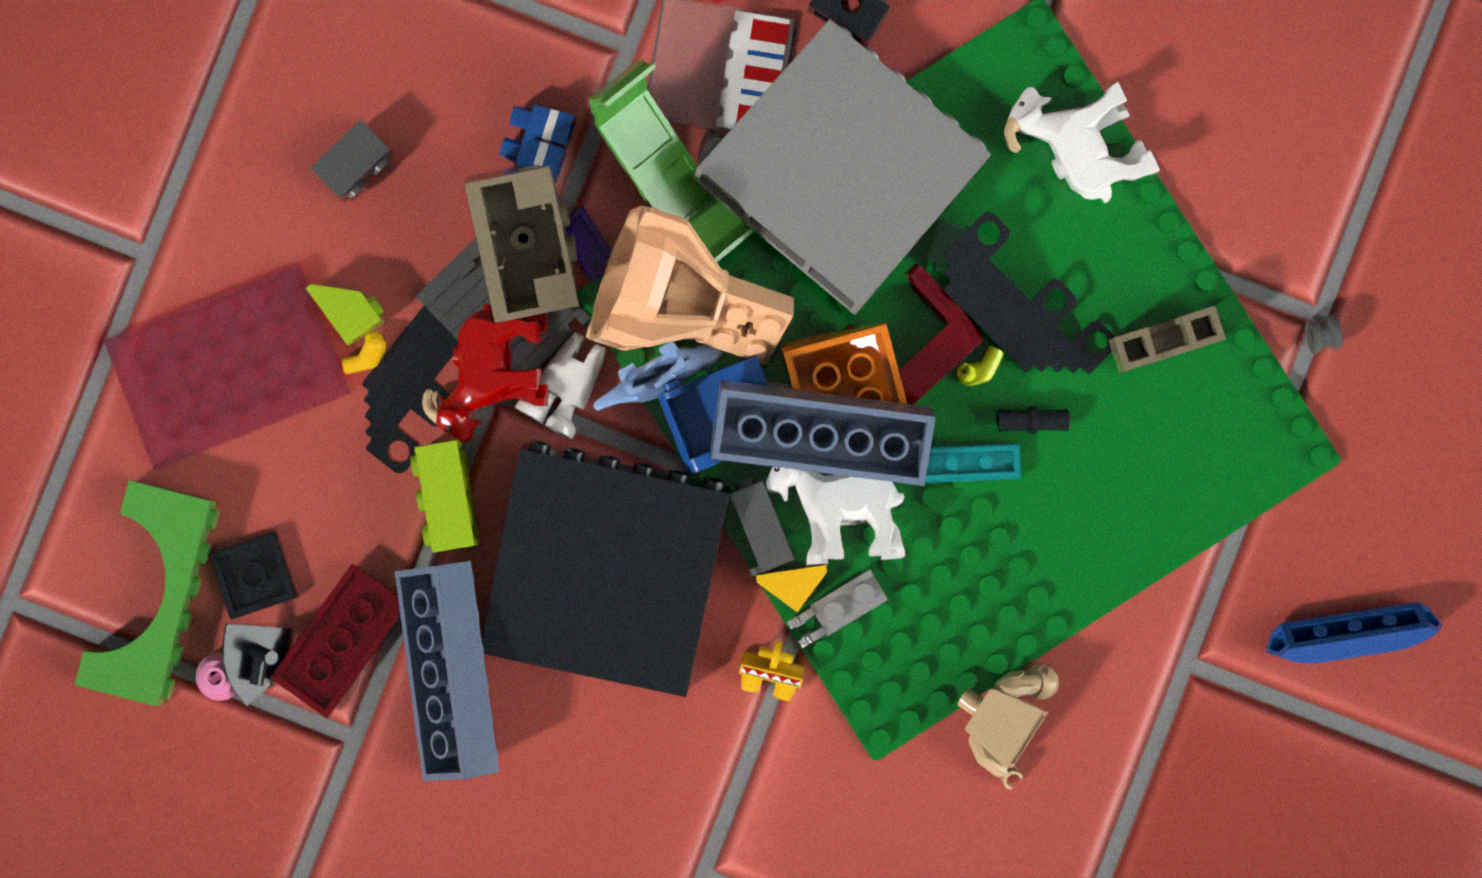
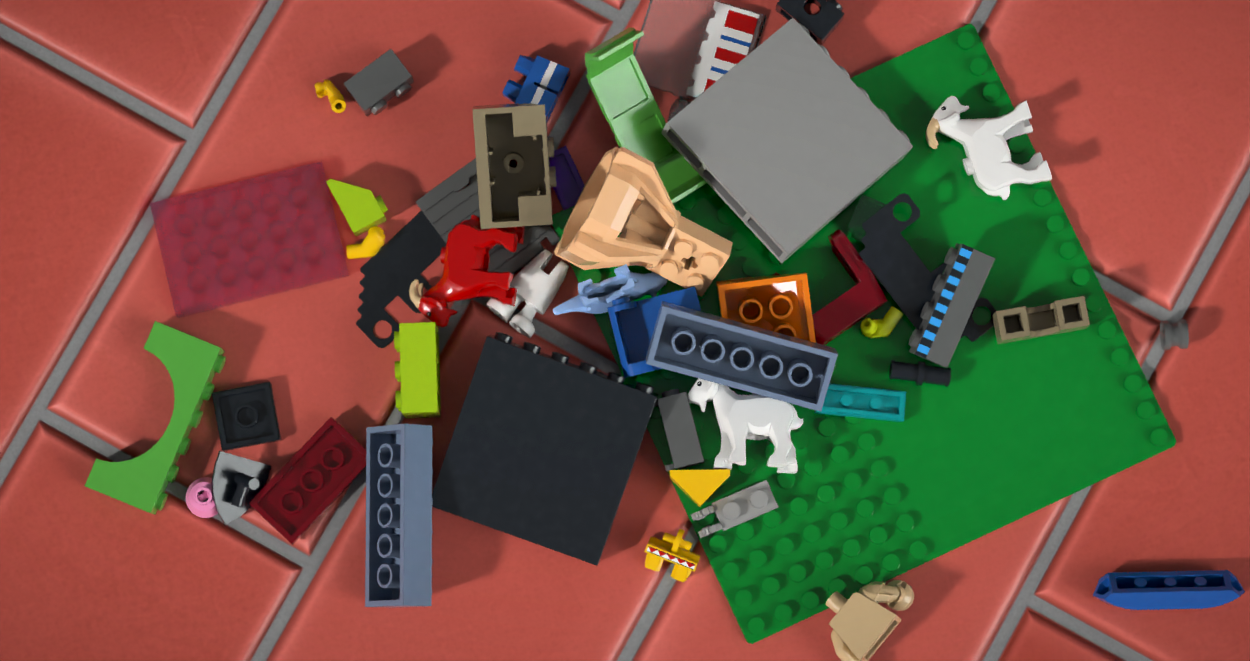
camera: 10 degrees right, 5 degrees down
none -> yellow arm [314,79,346,113]
none -> dark grey brick [909,243,995,368]

